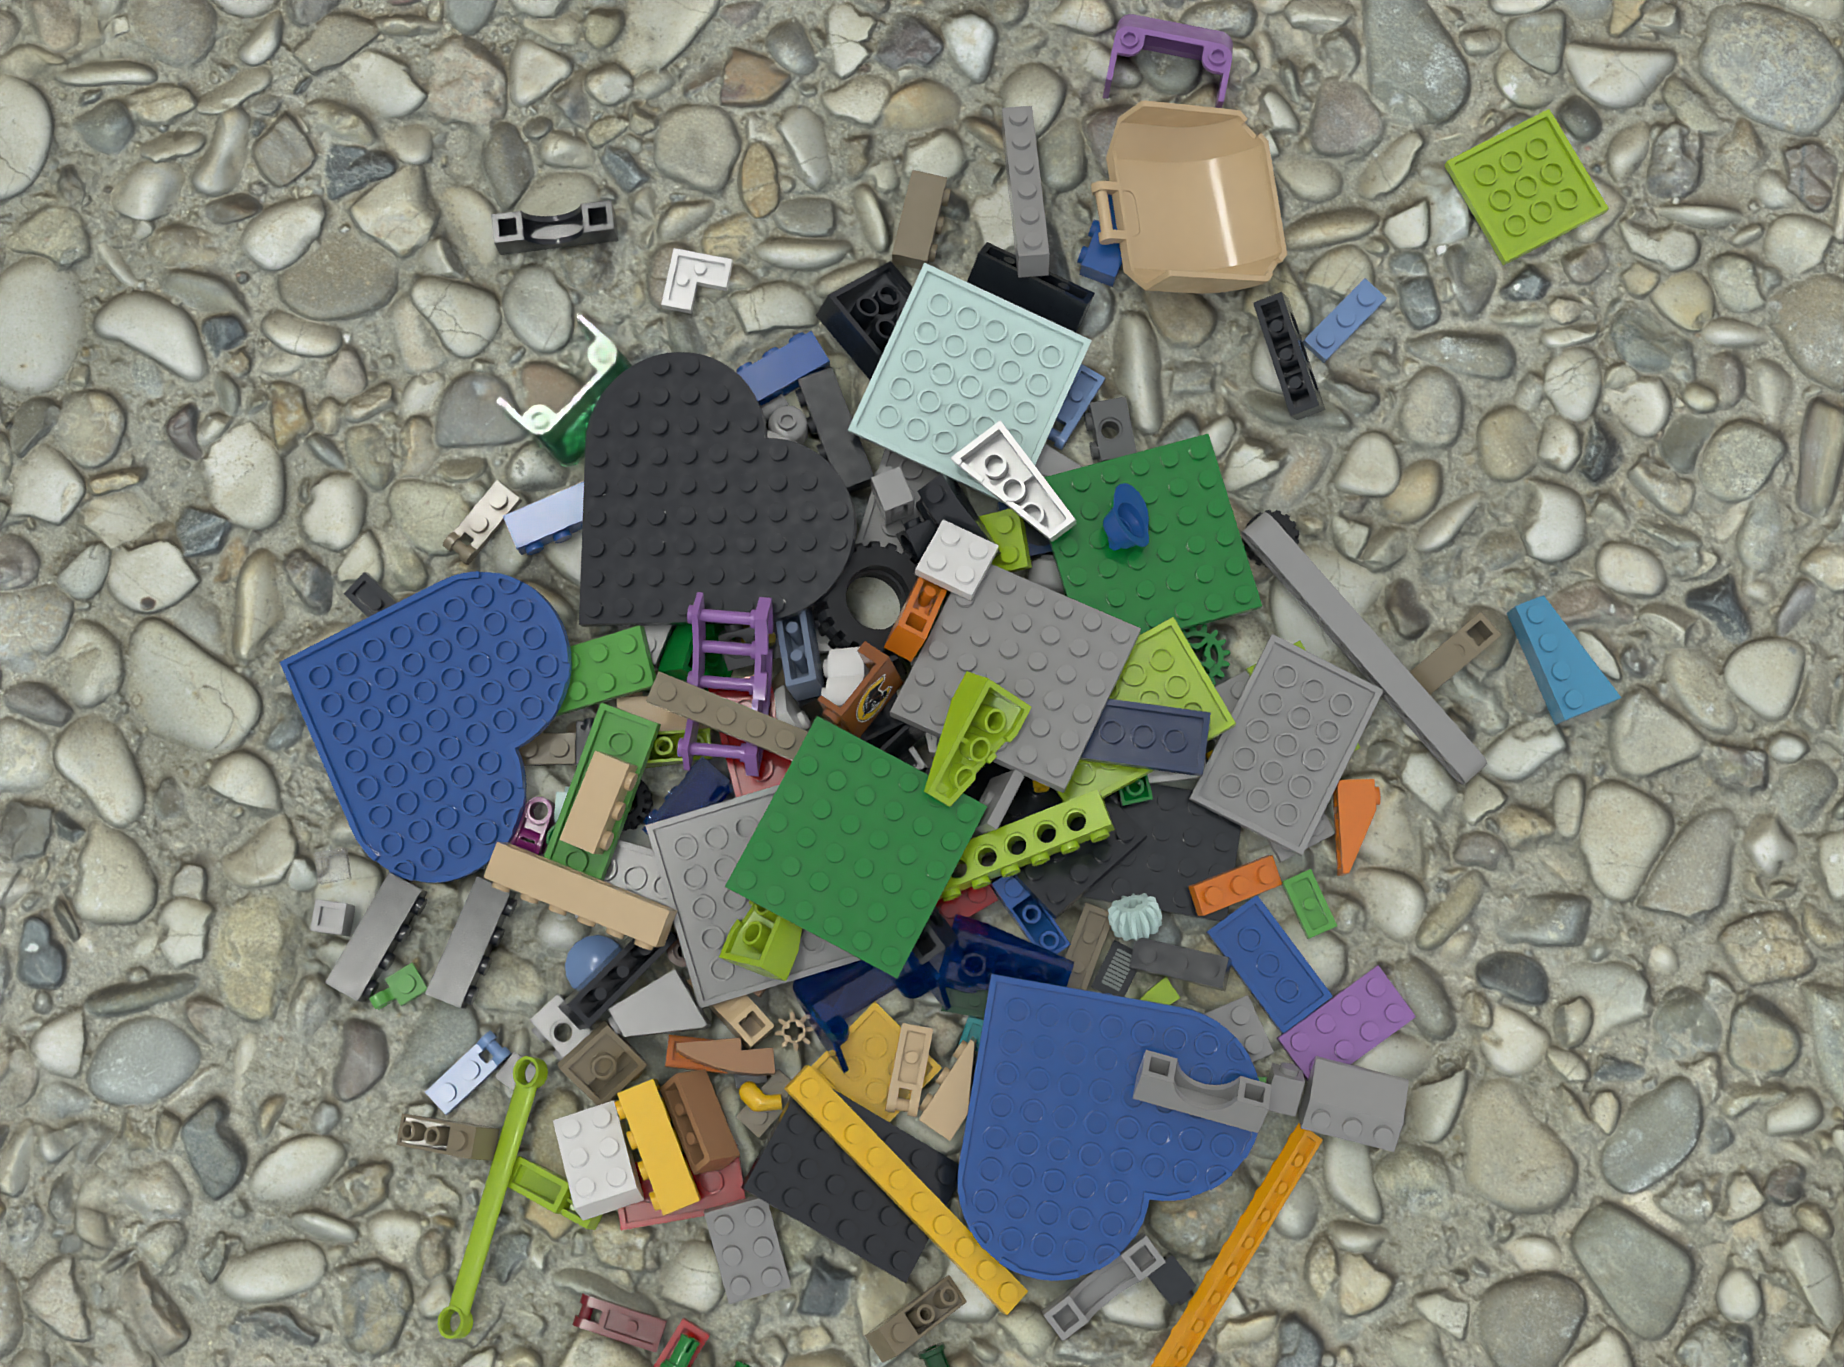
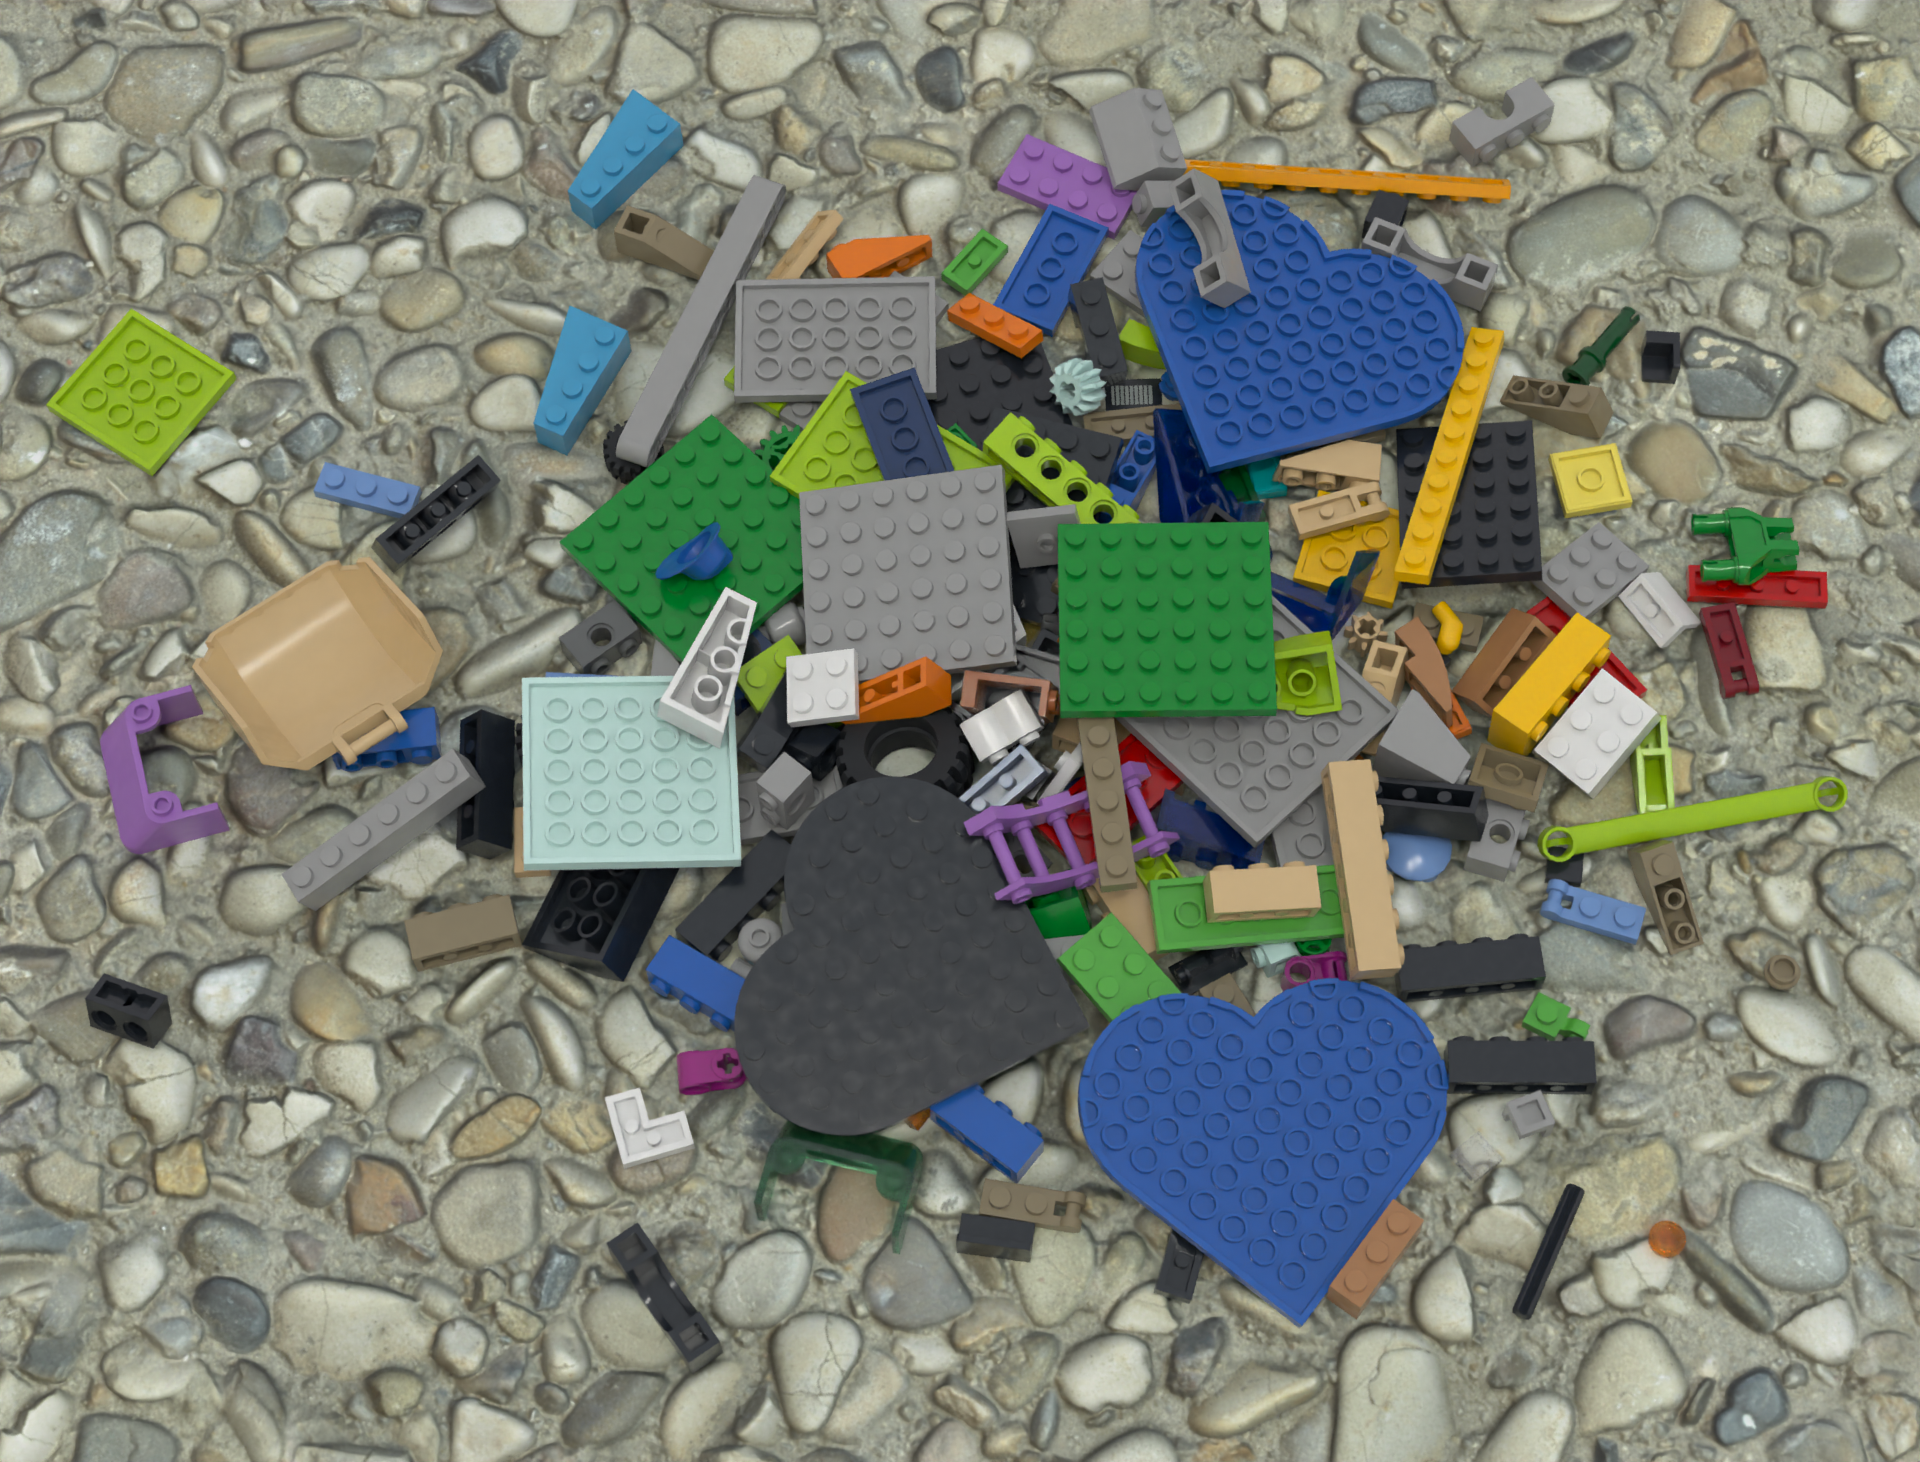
camera: 115 degrees left, 15 degrees down
lime wedge [924,671,1032,807] -> none
none -> dark azure wedge [533,305,632,455]
none -> magenta piece [676,1048,746,1095]
none -> tan plate [765,210,843,280]
none -> black panel [956,1213,1035,1263]
none -> medium nougat brick [1326,1199,1424,1320]
none -> black axle [1512,1183,1585,1320]
none -> light yellow tile [1548,443,1633,518]
none -> white panel [1618,572,1701,648]
none -> clear orange plate [1648,1221,1686,1258]
none -> dark tan plate [1763,955,1801,990]

